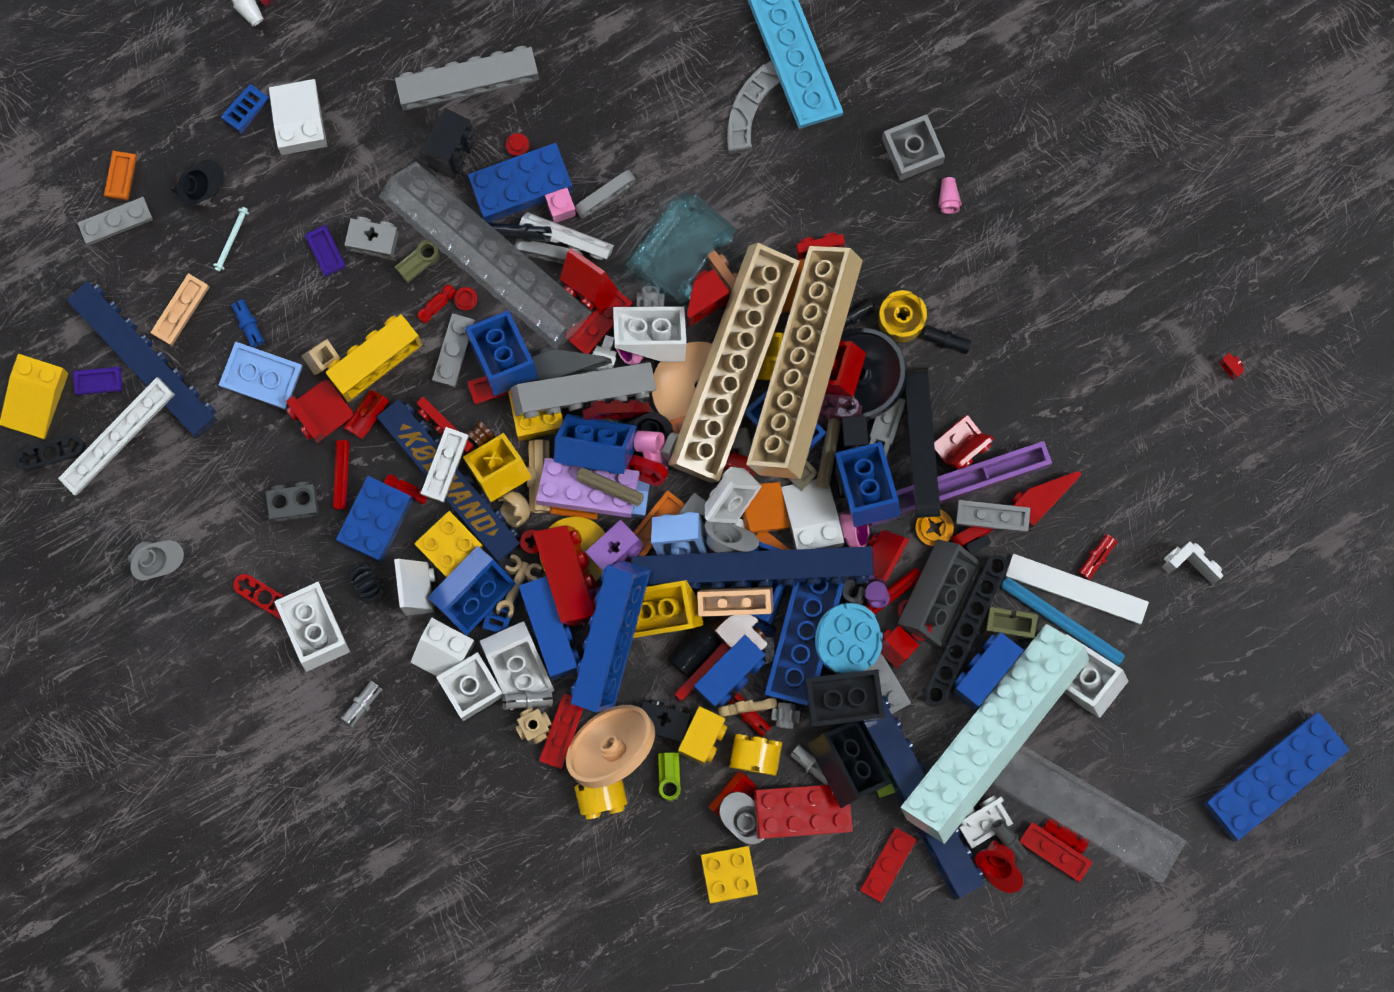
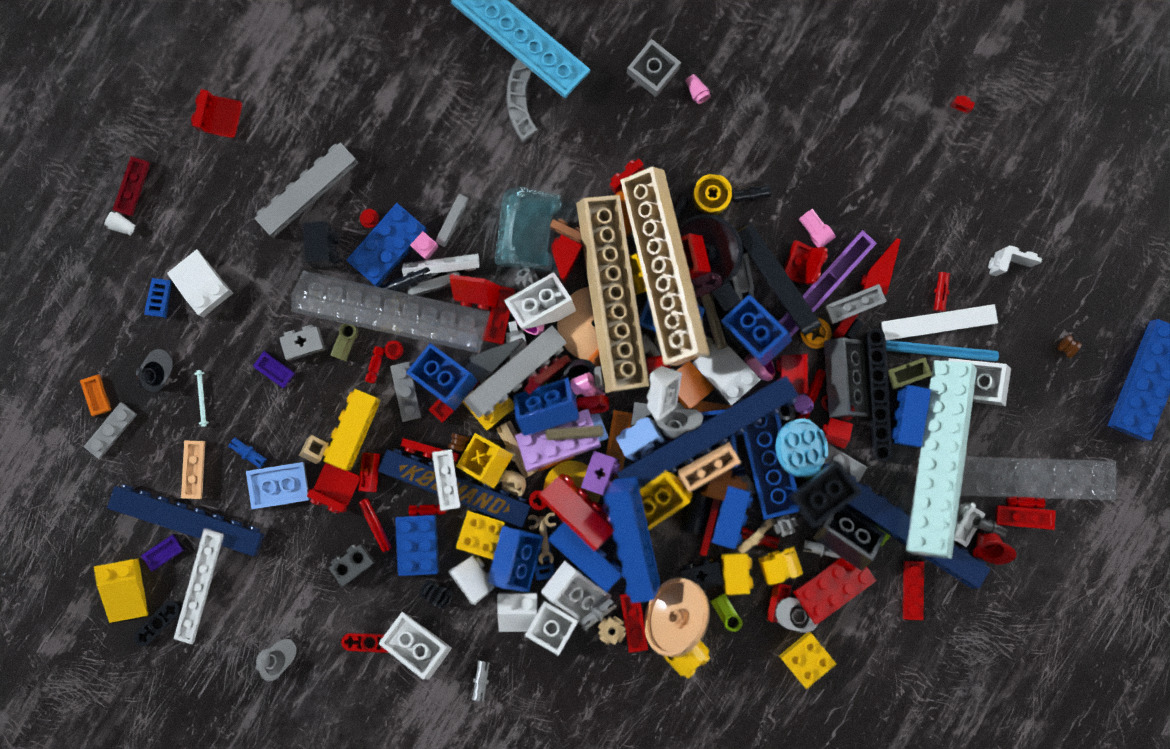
camera: 25 degrees left, 5 degrees up
none -> bright pink piece [799,209,836,247]
none -> reddish brown wheel [1057,334,1082,358]

